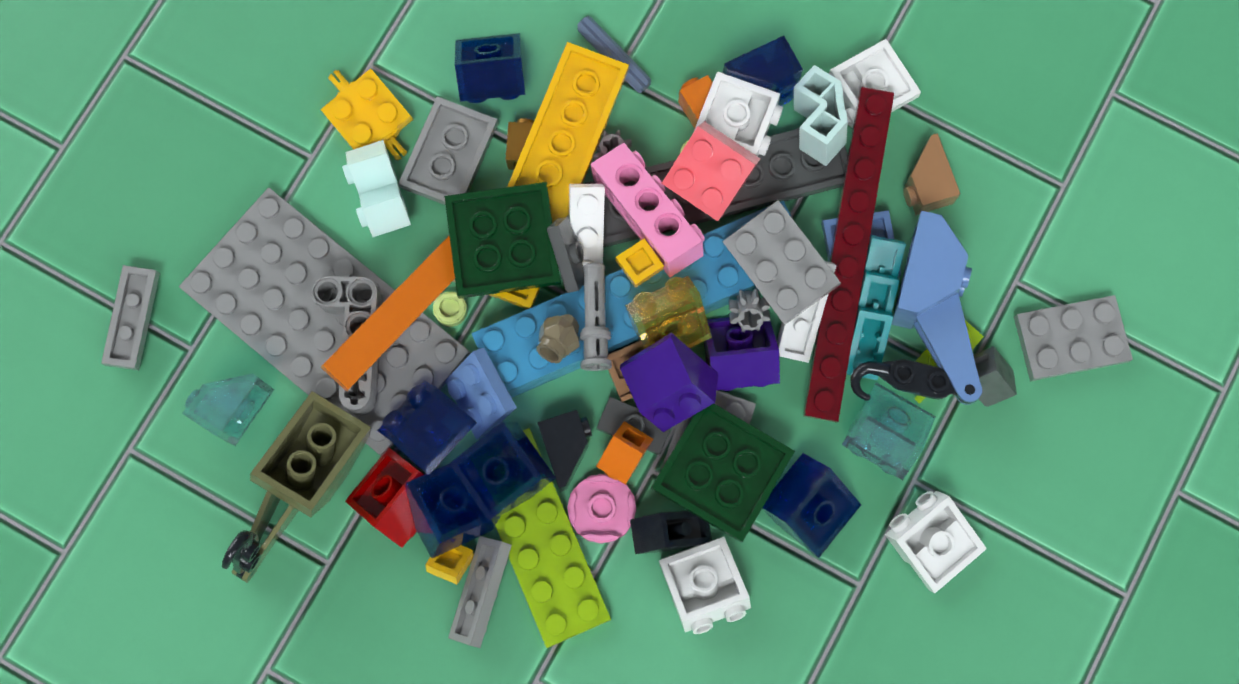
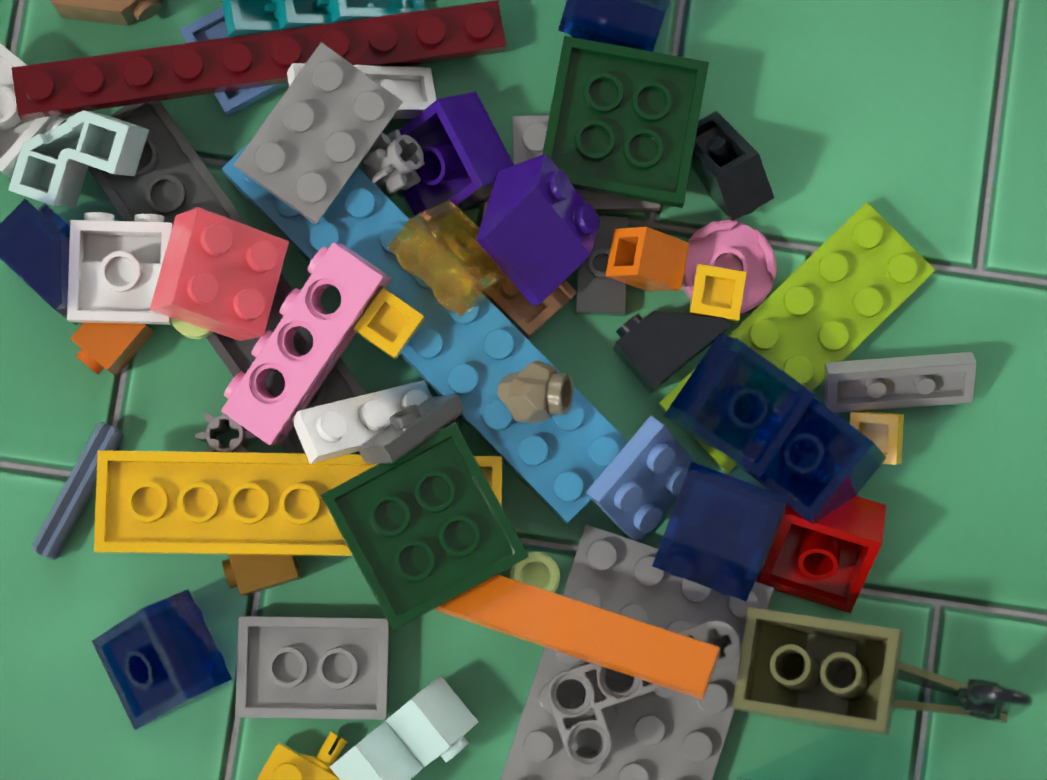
camera: 115 degrees left, 5 degrees up
light grey pin [580,263,612,371] -> none
white plate [659,537,751,634] -> none
none -> yellow plate [689,264,747,323]

